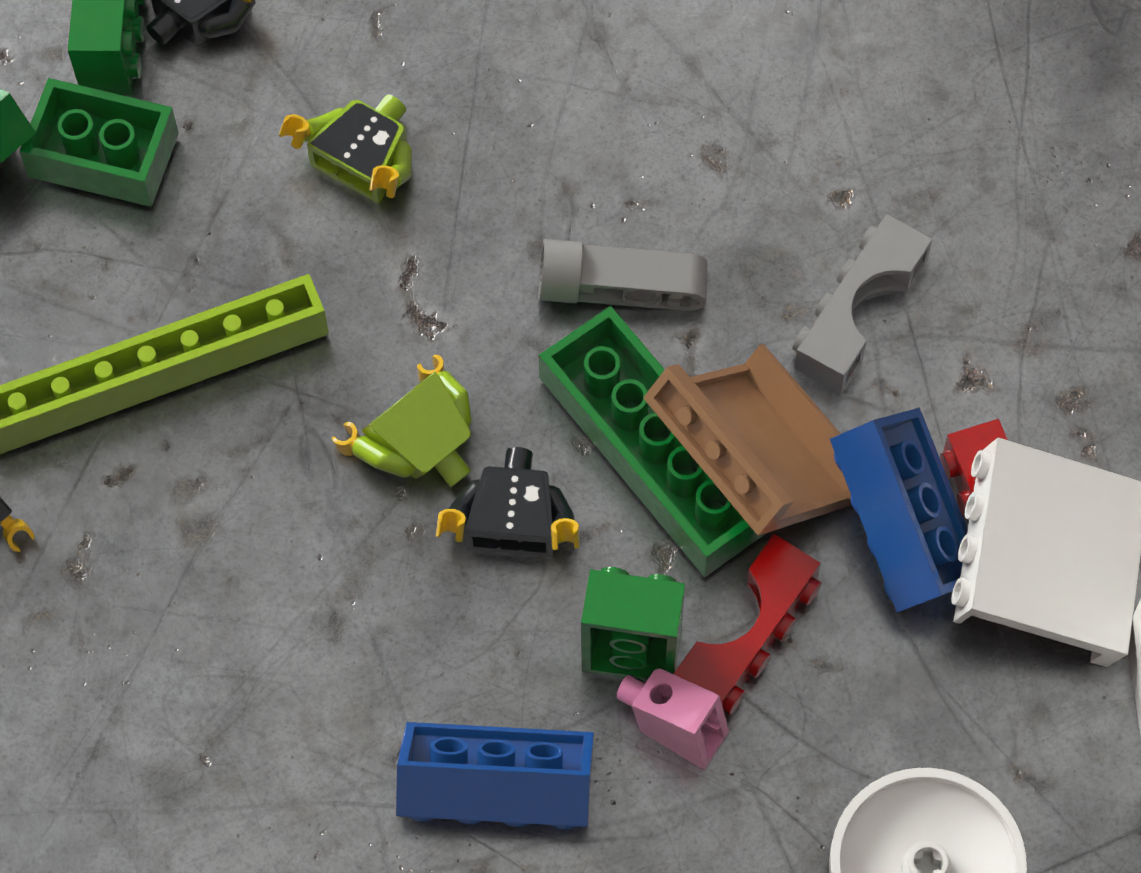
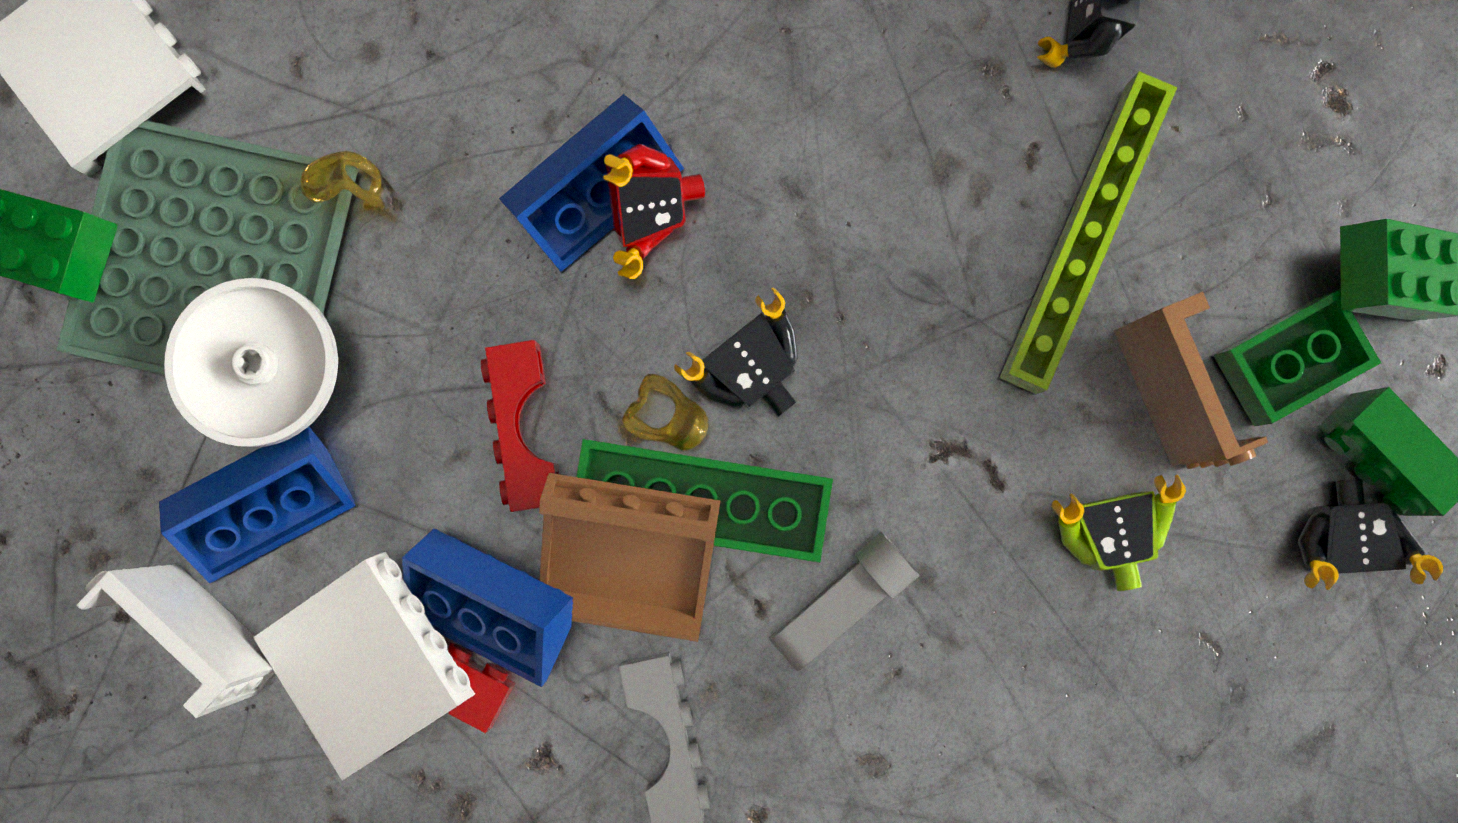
camera: 135 degrees right, 20 degrees up
lime torso [332,355,472,487] -> none
green brick [581,567,685,681] -> none
bright pink torso [617,669,729,770] -> none
none -> blue slope [159,426,355,584]
none -> torso [603,144,705,279]
none -> clear yellow piece [622,374,708,451]
none -> medium nougat panel [1114,292,1268,469]

